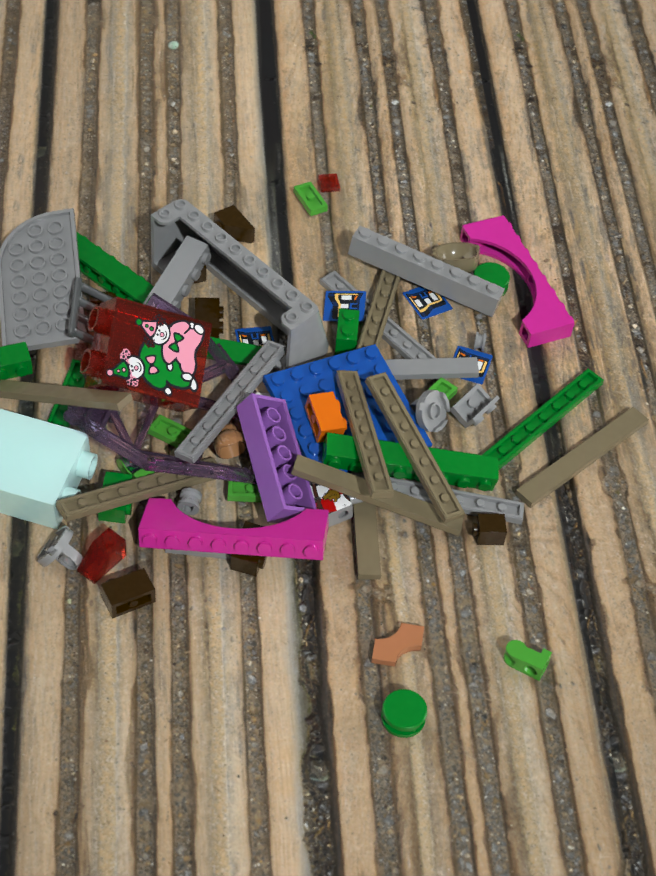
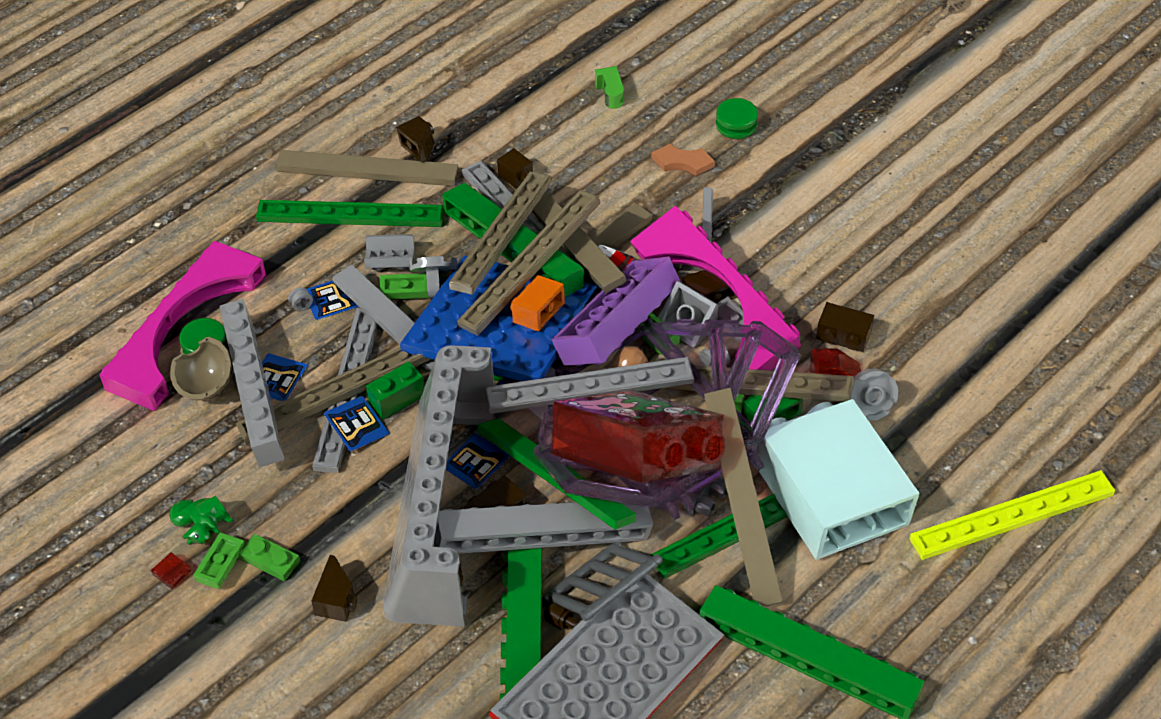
camera: 125 degrees left, 0 degrees up
none -> green animal [169,495,233,545]
none -> bright green plate [239,534,300,581]
none -> dark brown slope [396,116,435,163]
none -> light grey slope [658,281,718,348]
none -> light grey tile [702,187,713,243]

